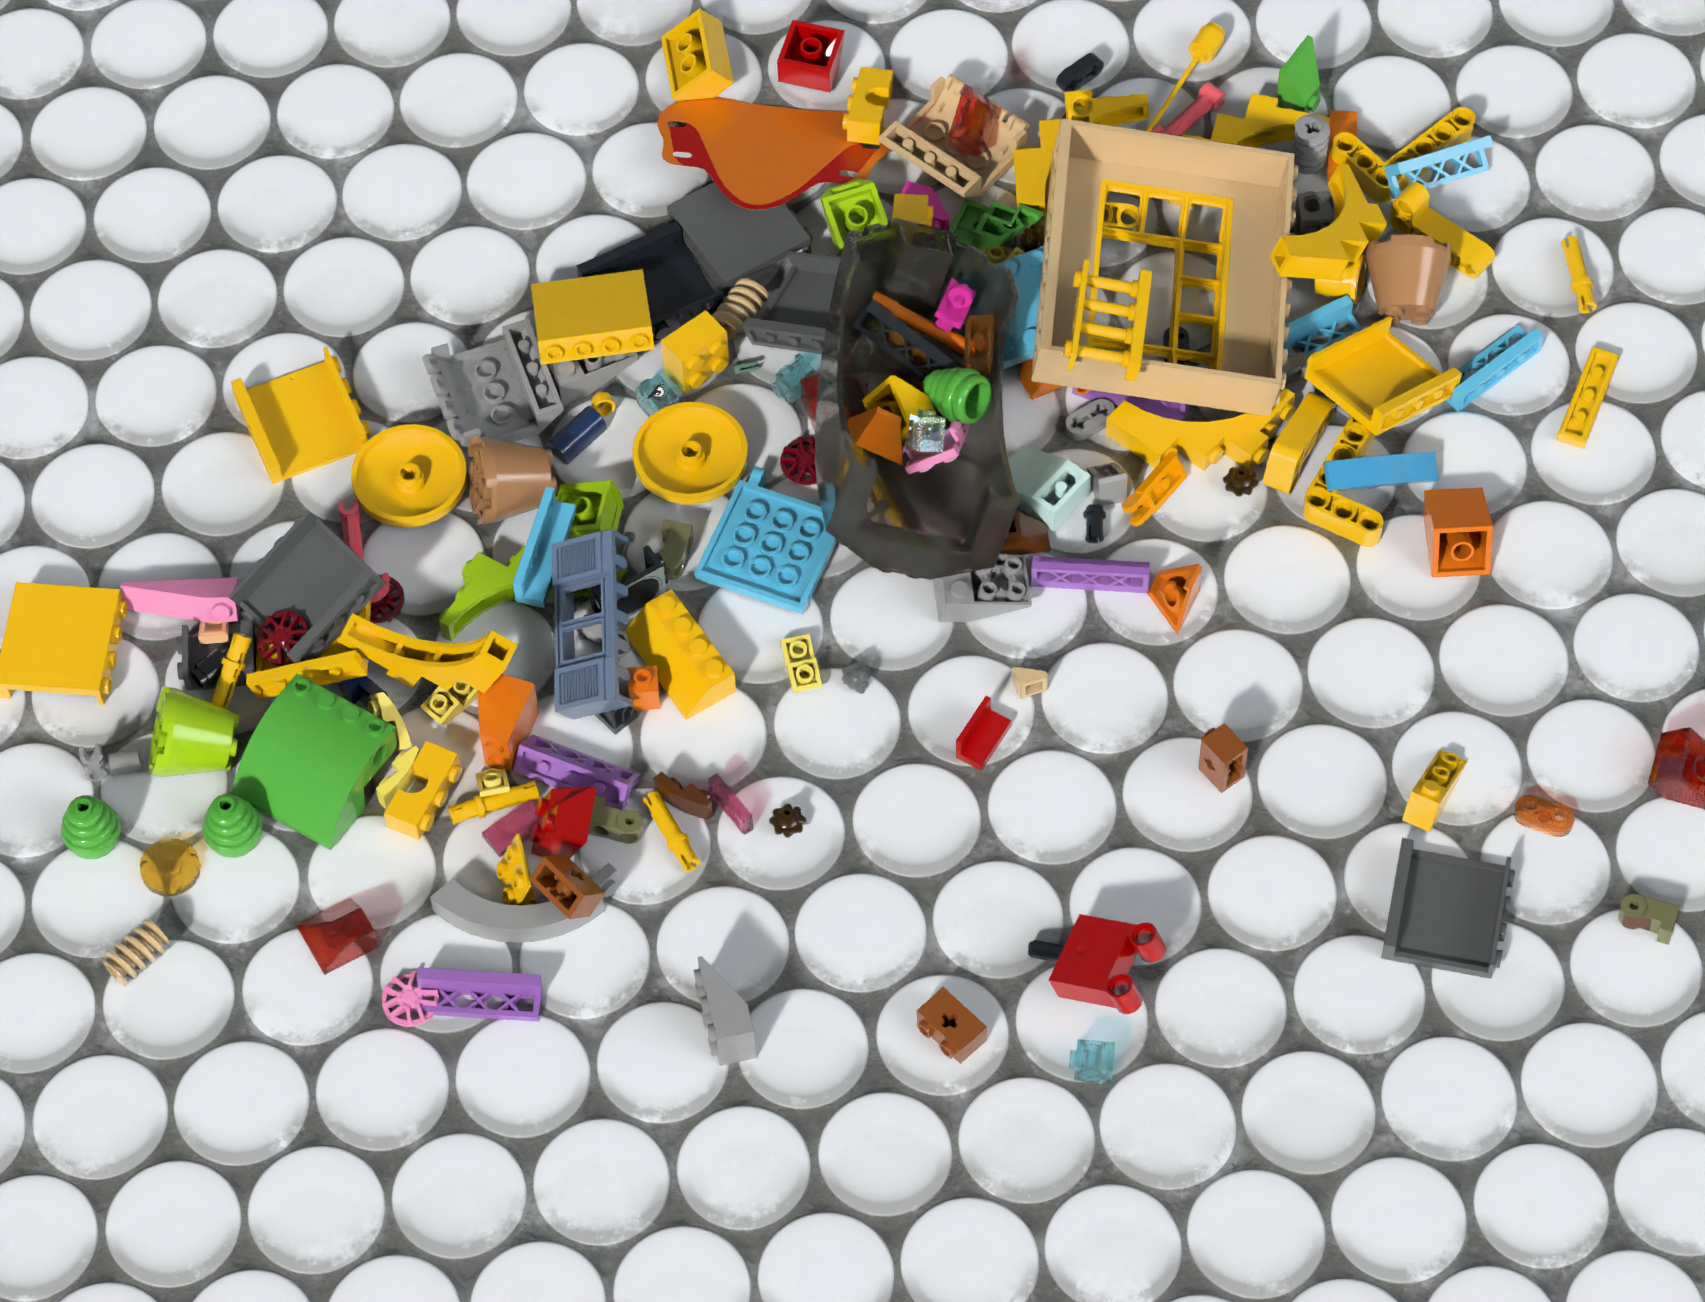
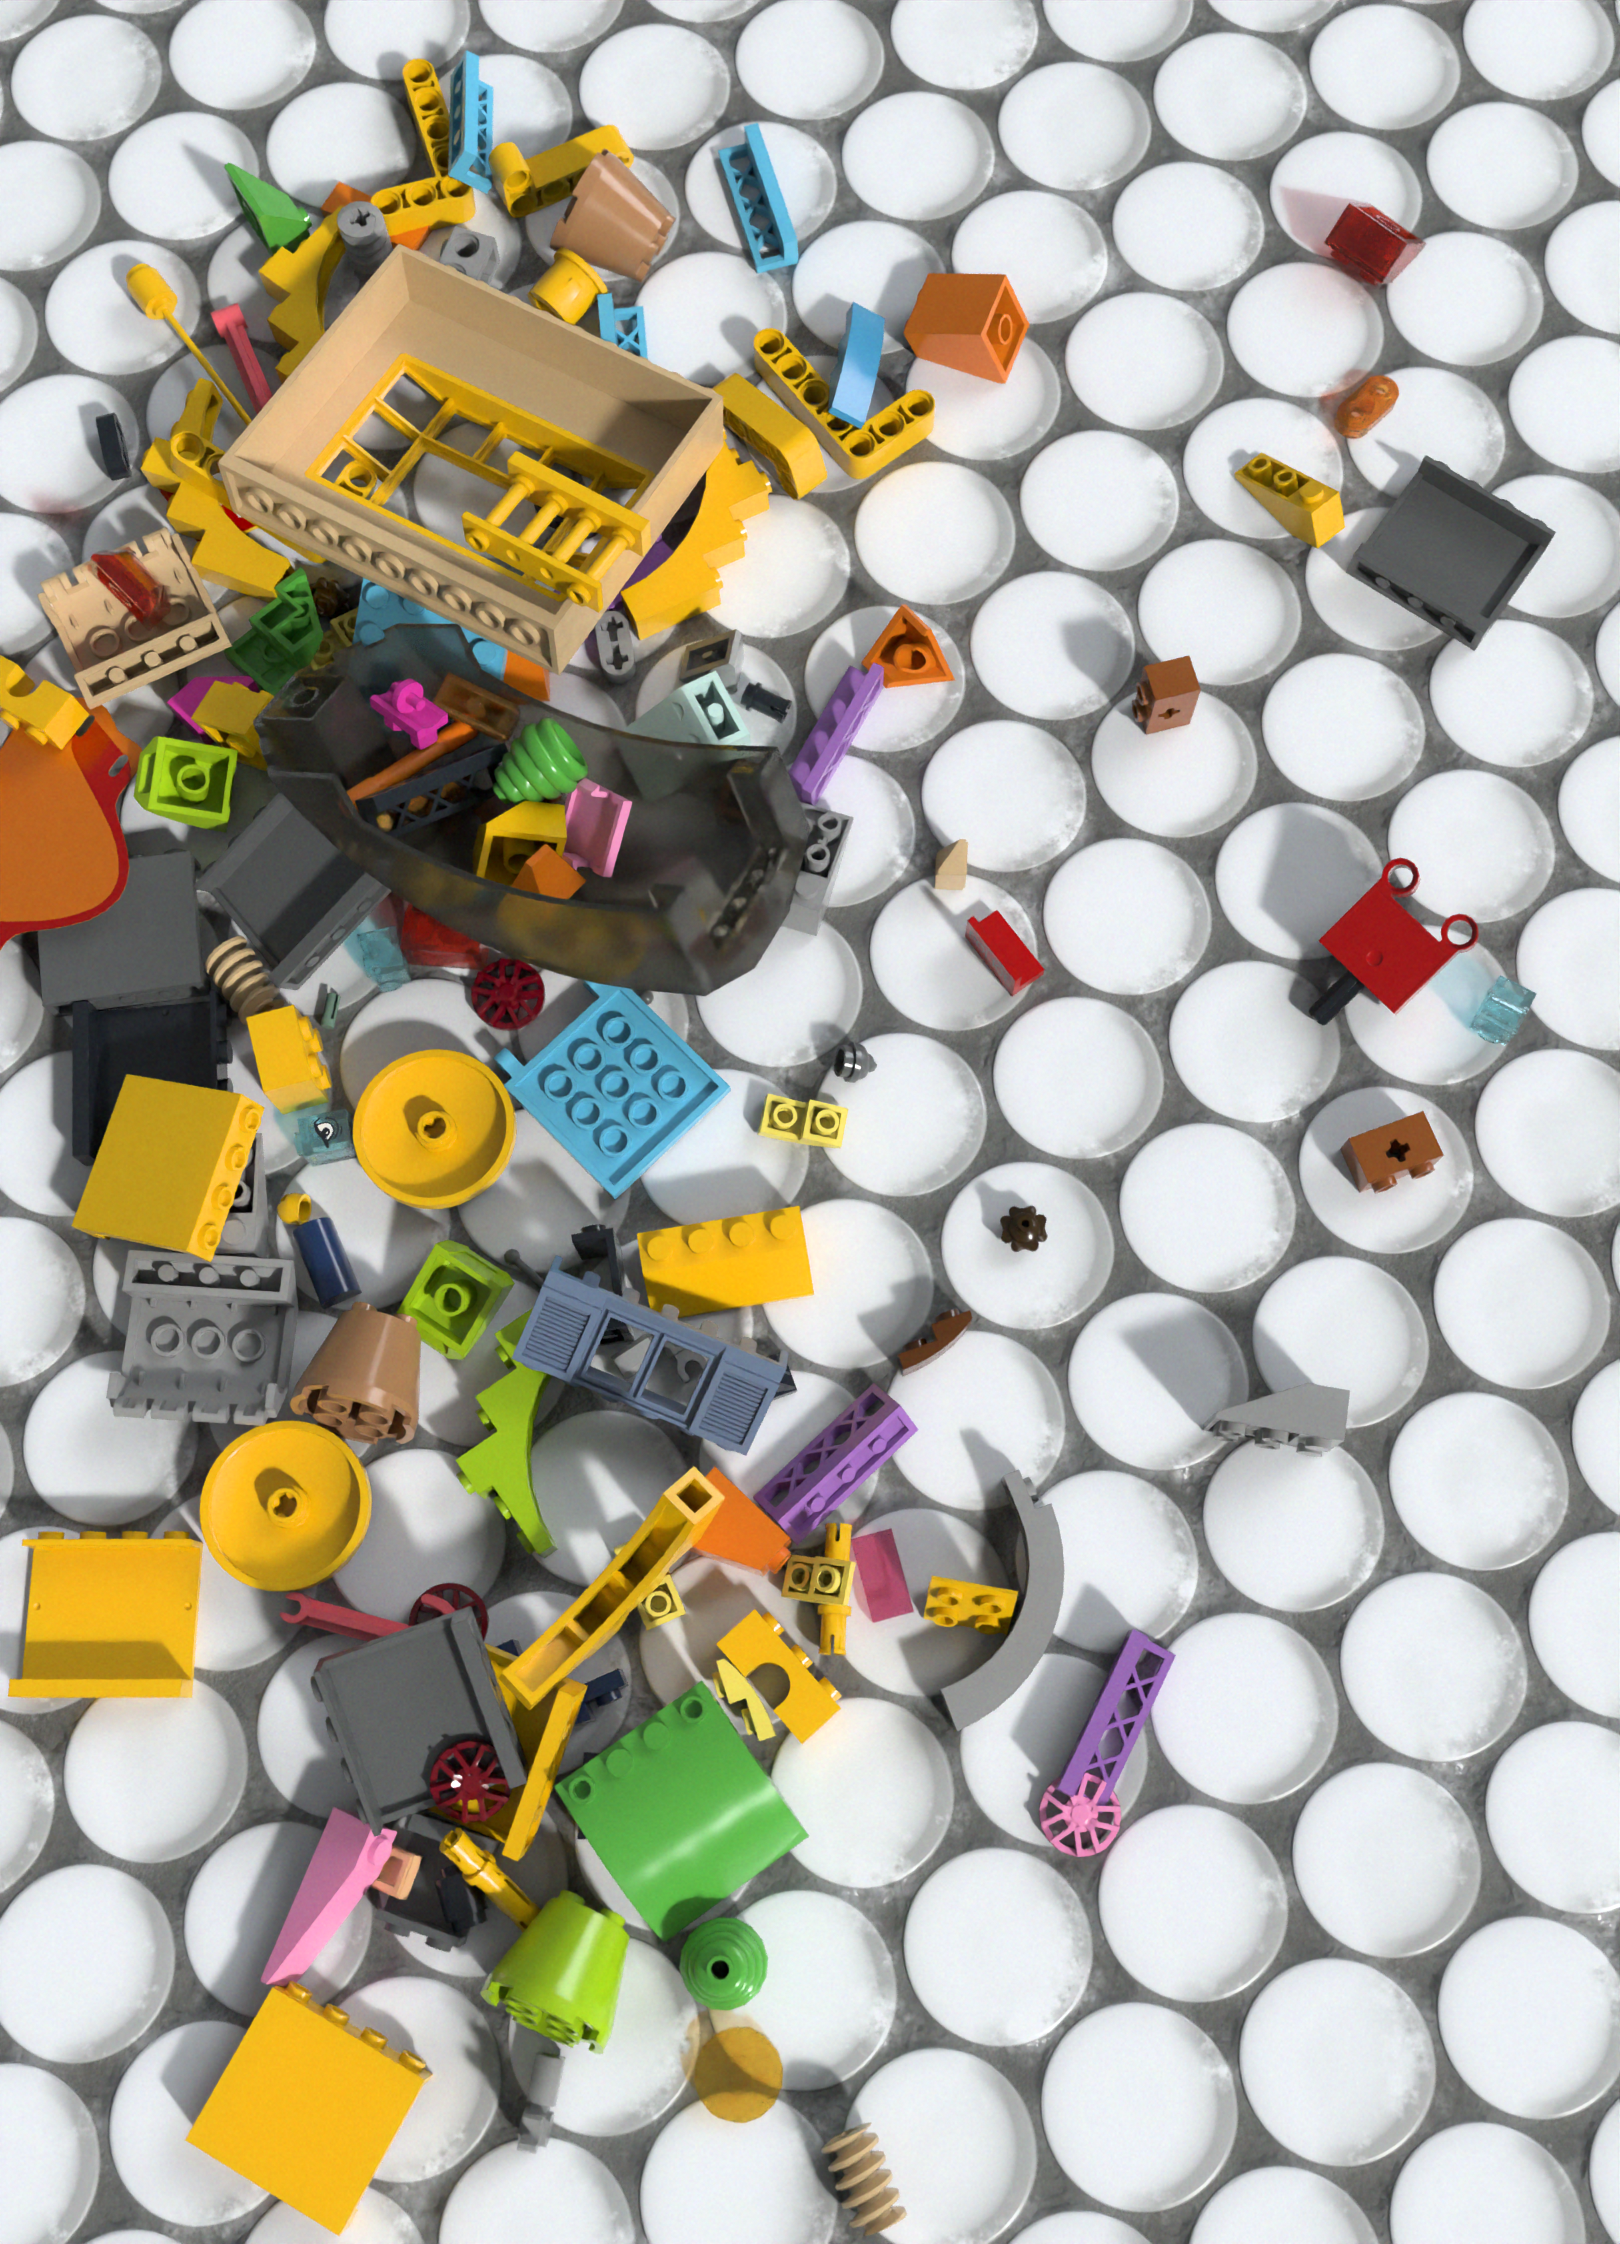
camera: 65 degrees left, 15 degrees up
bright green piece [61,795,121,859] -> none
clear red slope [296,898,379,975] -> none
light yellow slope [368,692,412,751] -> none
medium azure fence [513,487,576,608] -> none
dark orange brick [529,854,605,919] -> none
red slope [530,787,597,858] -> none
olive leg [588,795,643,844] -> none
orange brick [627,665,660,711] -> none
yellow pin [642,791,701,872] -> none
olive leg [658,519,694,580] -> none
clear pink tile [708,773,753,835] -> none
clear light blue brick [906,409,946,453] -> none
light orange hinge [1121,453,1187,527] -> none
dark brown plant [1223,466,1258,497] -> none
yellow arch [1270,163,1387,280] -> none
yellow panel [1304,316,1462,436] -> none
yellow tile [1557,346,1619,449] -> none
yellow pin [1561,236,1597,314] -> none
olive leg [1618,894,1680,945] -> none

